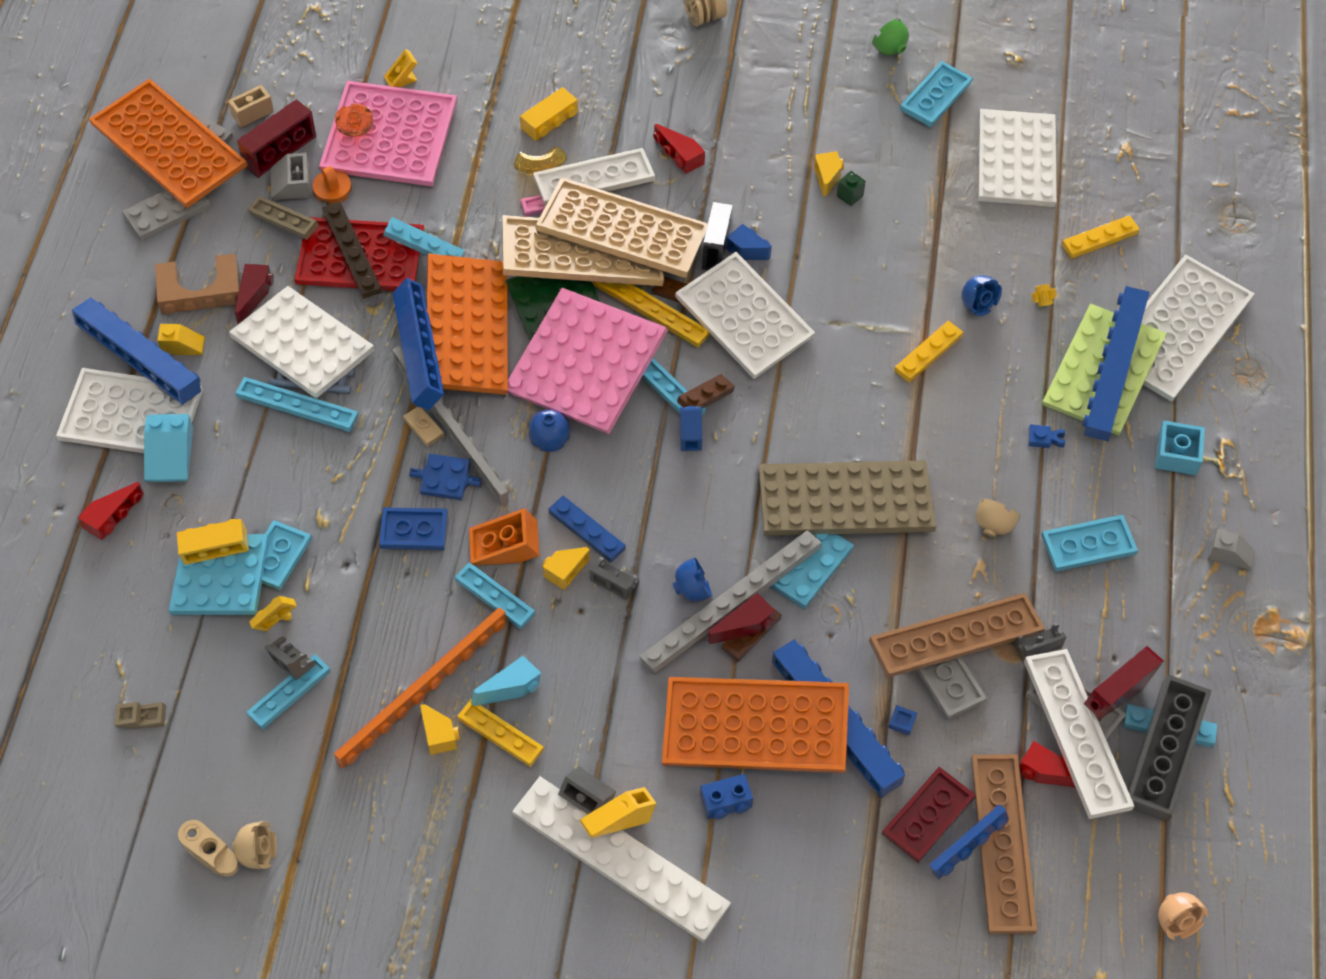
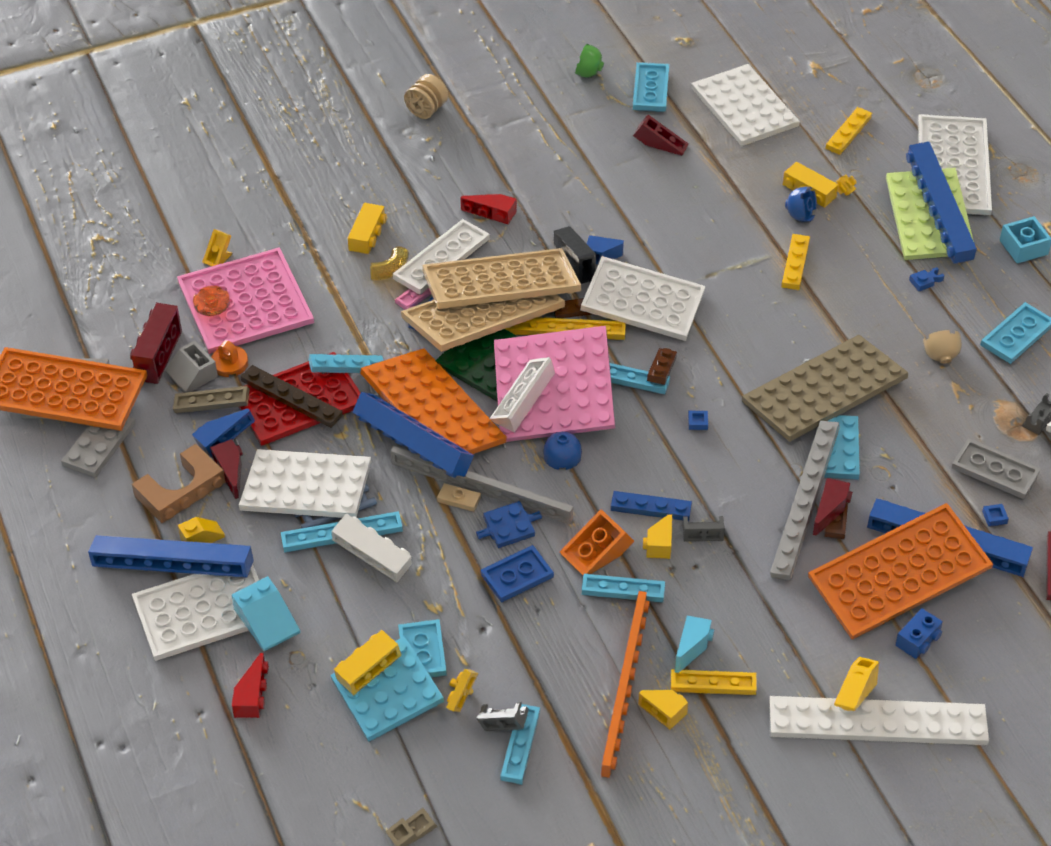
camera: 30 degrees left, 10 degrees down
tan brick [228,85,274,128] -> none
dark grey brick [558,767,616,814] -> none
blue cylinder [673,558,712,602] -> none
blue slope [679,406,702,451] -> none
yellow slope [814,151,844,196] -> none
dark green brick [837,171,866,206] -> none
medium nougat plate [869,593,1045,678] -> none
none -> blue slope [192,409,255,457]
none -> white brick [331,514,412,582]
none -> white slope [490,357,555,433]
none -> dark red slope [633,115,689,156]
none -> blue plate [688,410,708,430]
none -> yellow brick [783,162,839,208]

